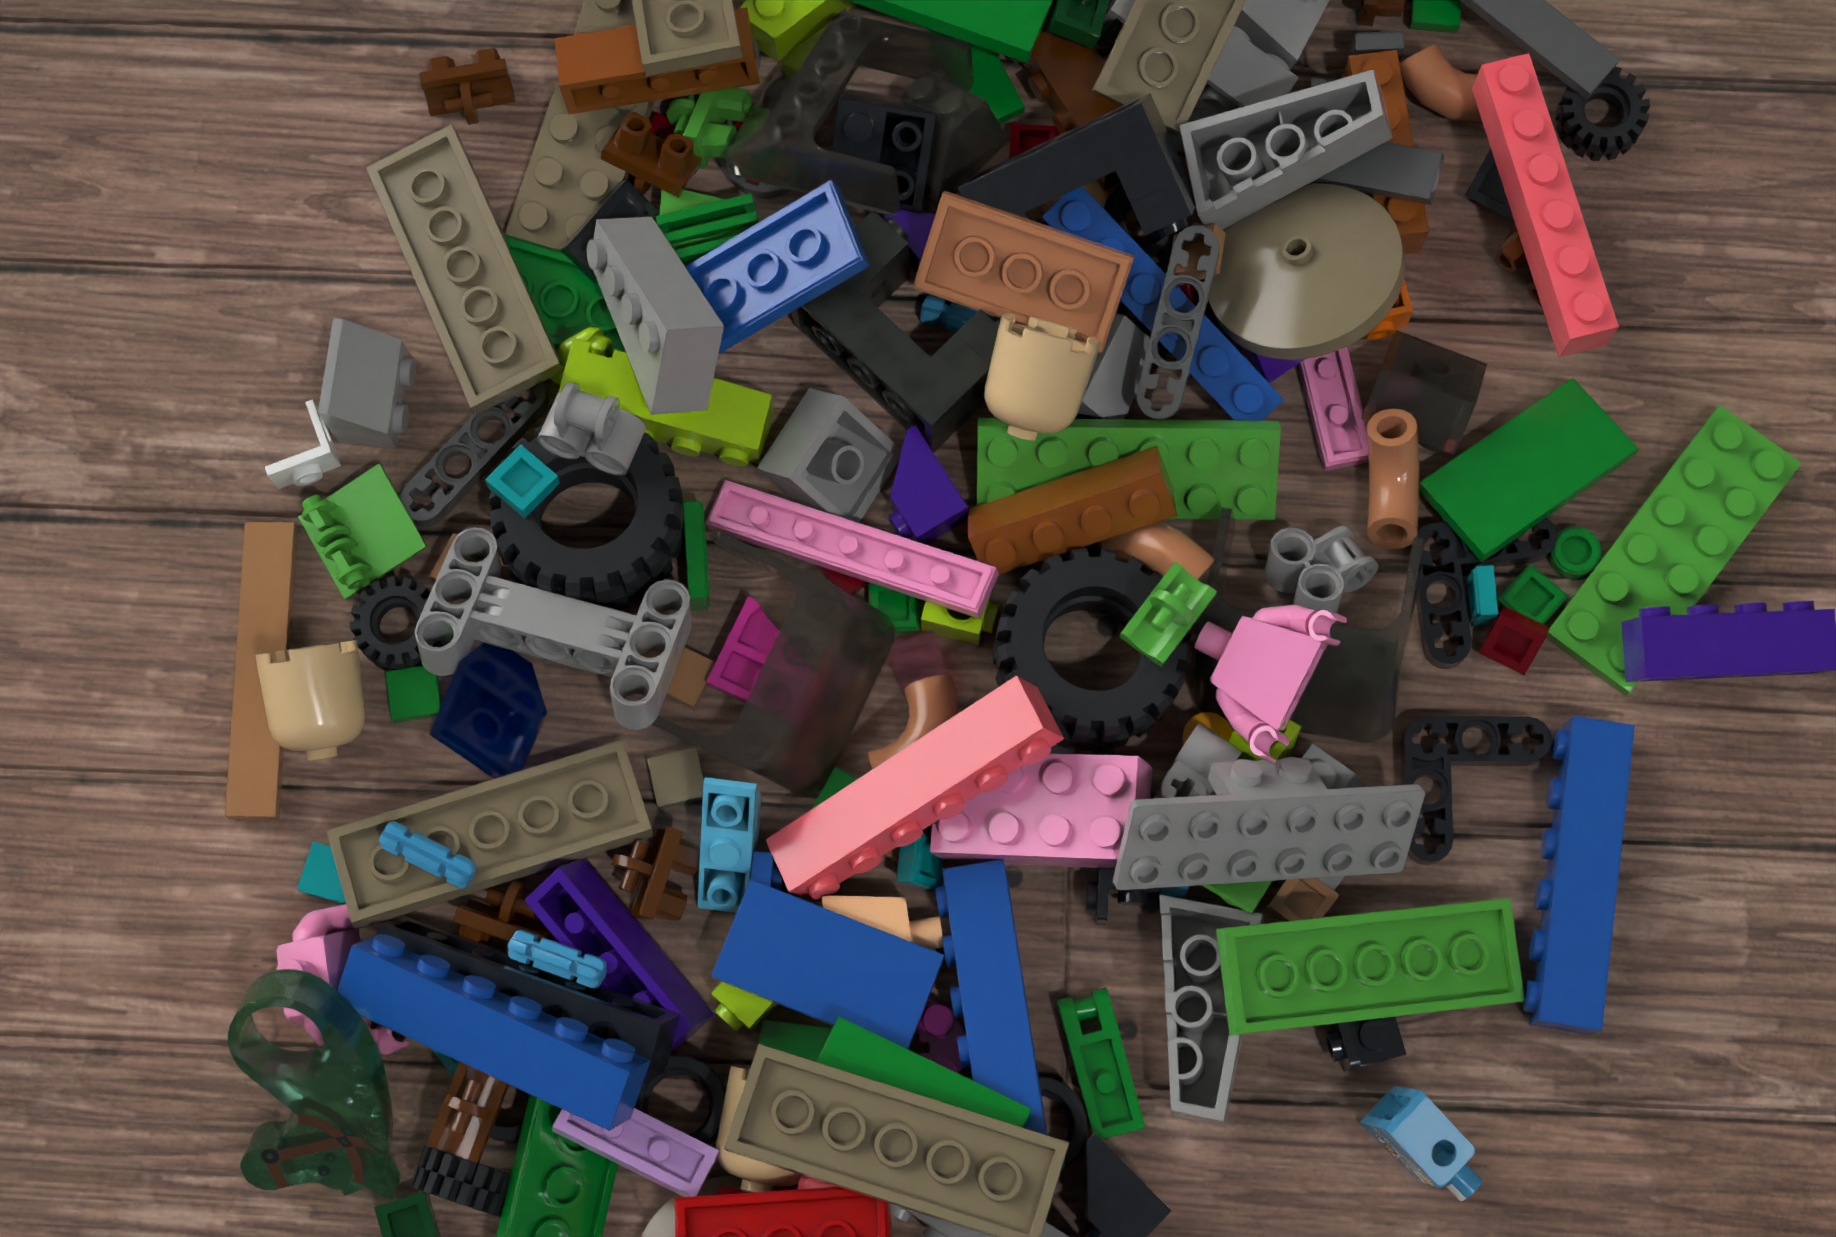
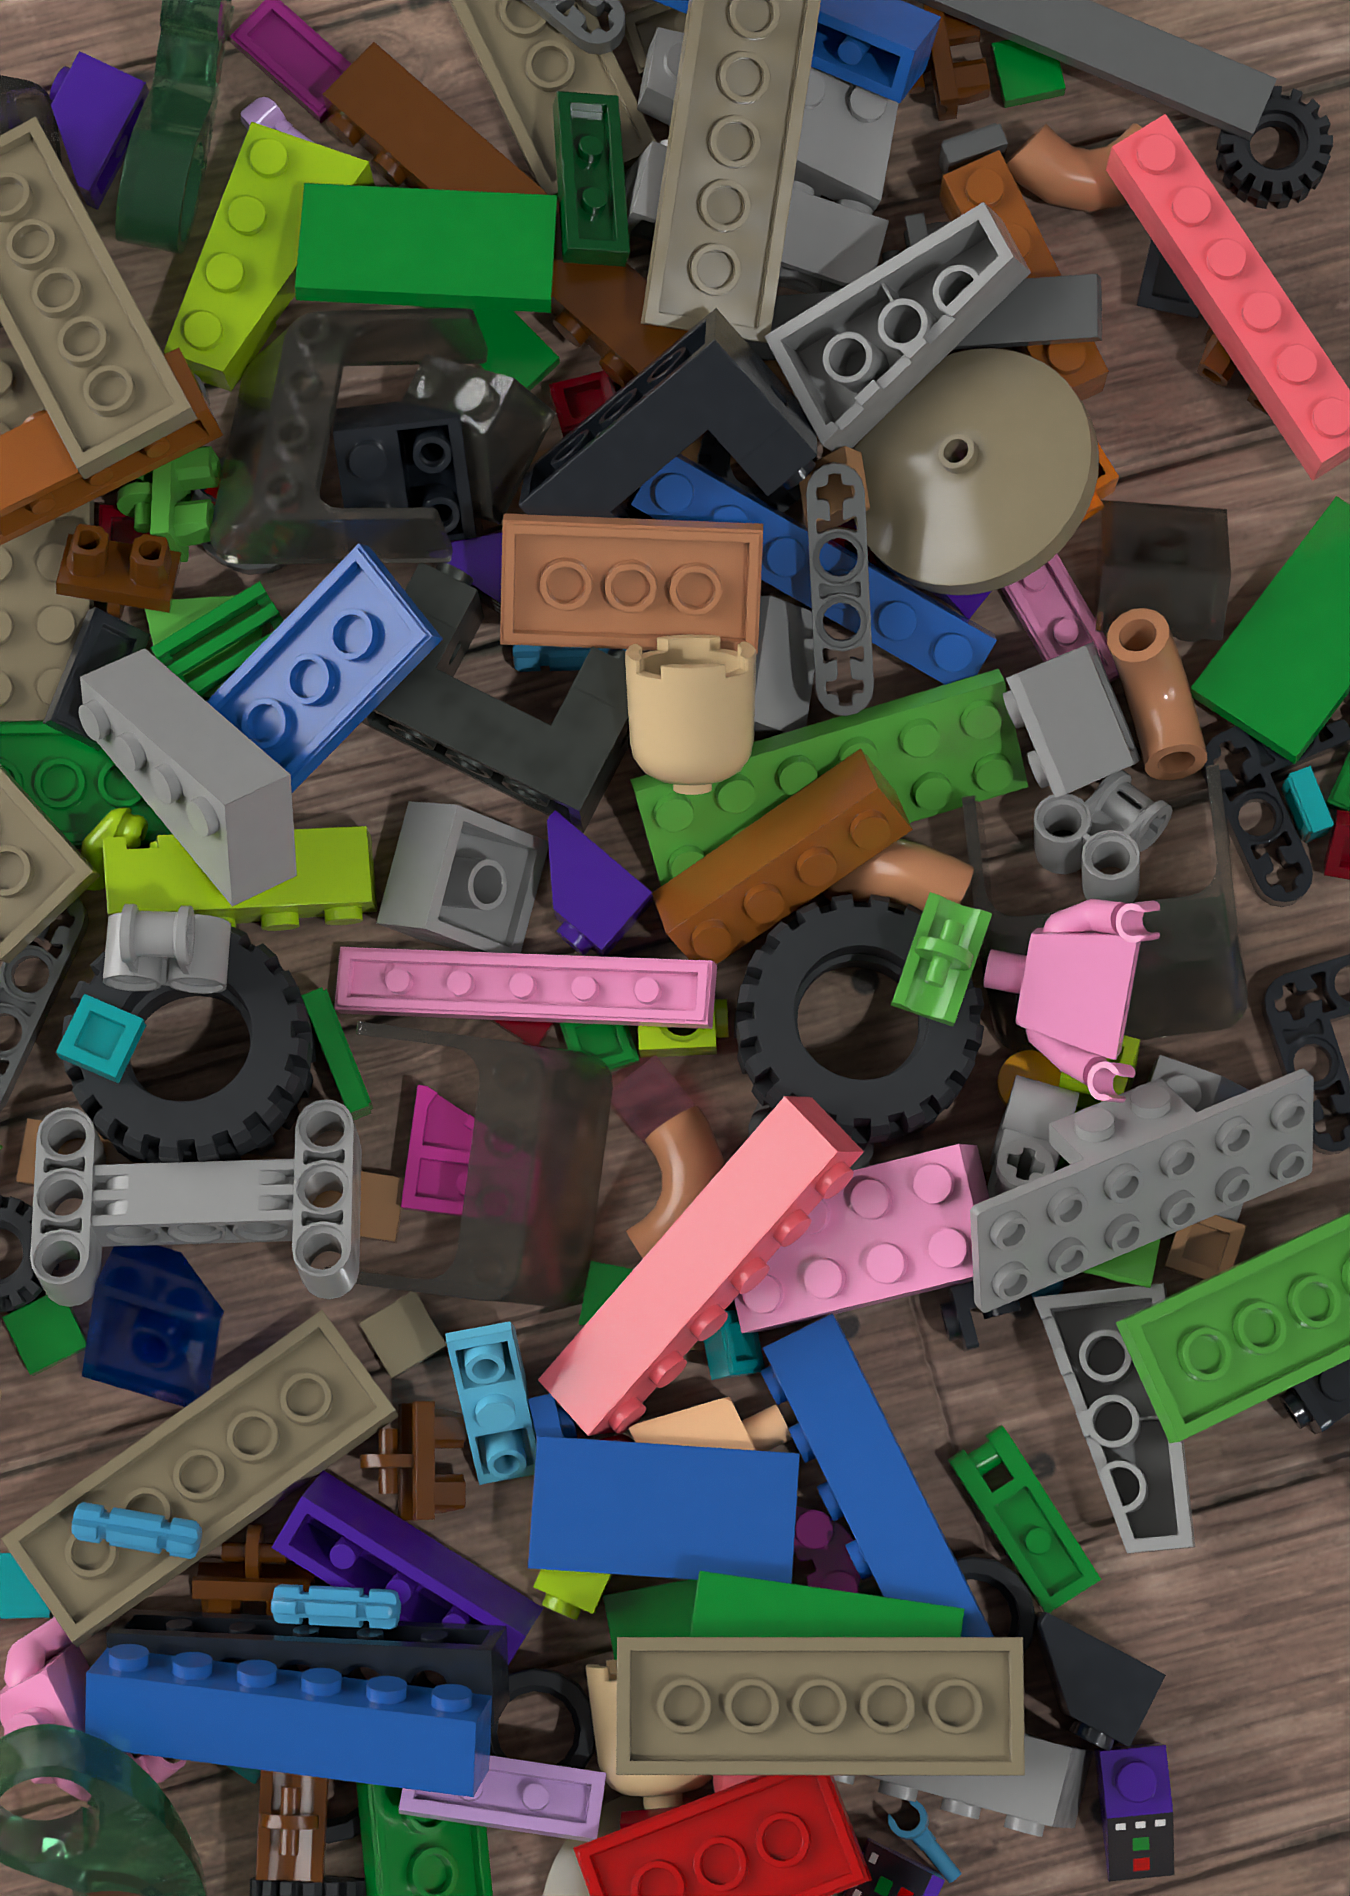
camera: 15 degrees left, 5 degrees up
none -> light grey slope [1003,642,1141,798]

